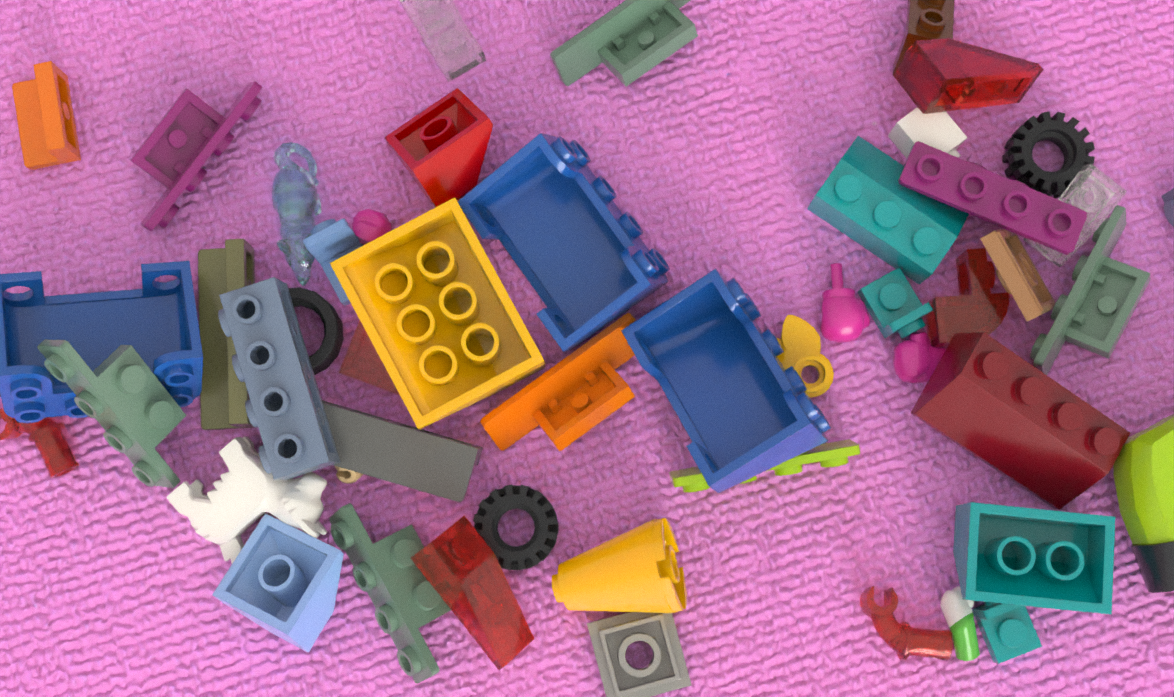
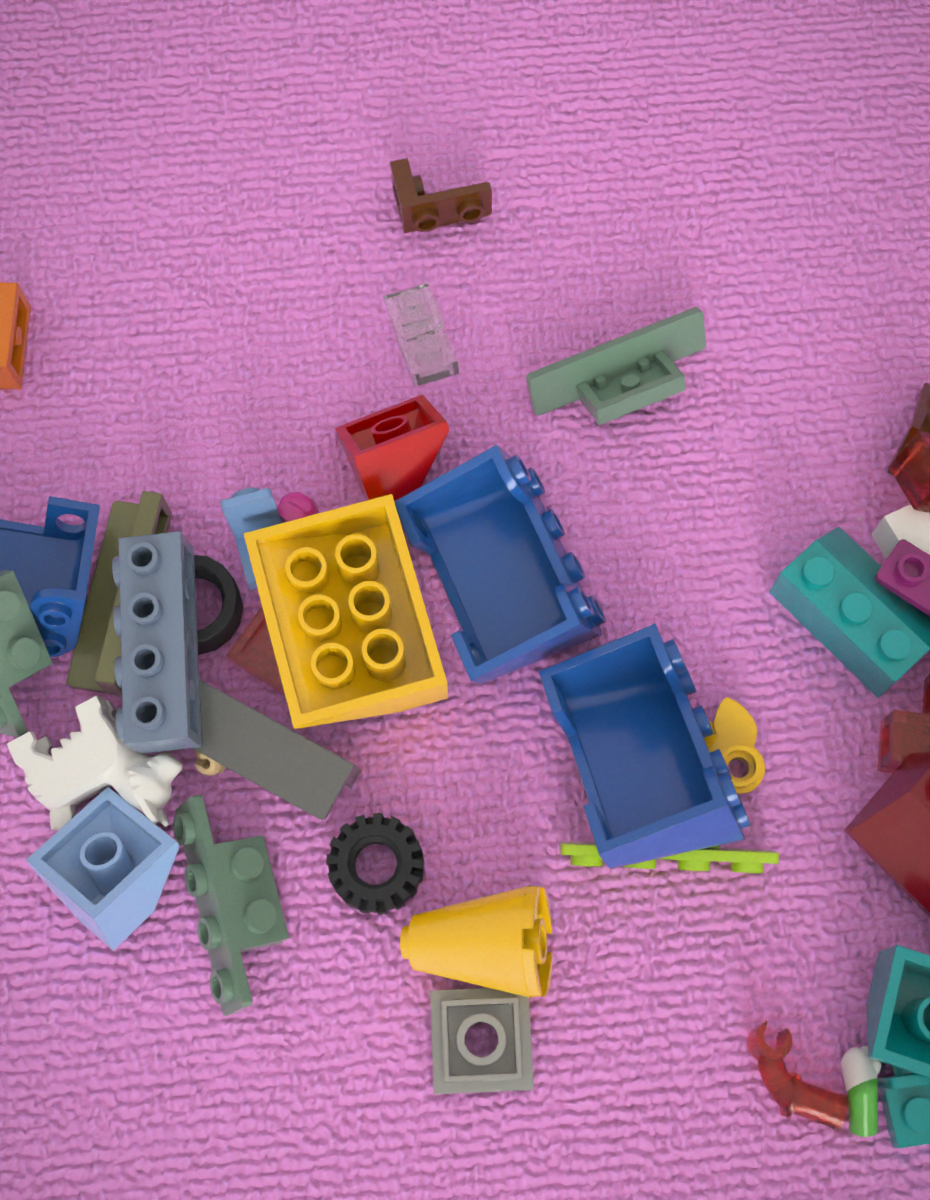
camera: 15 degrees right, 10 degrees down
magenta bracket [130,81,263,232] -> none
clear light blue animal [272,142,321,286] -> none
clear red slope [411,516,534,670] -> none
orange bracket [480,313,636,452] -> none
dark pink piece [820,263,870,342] -> none
teal bracket [857,267,933,339] -> none
dark pink piece [893,332,946,383] -> none

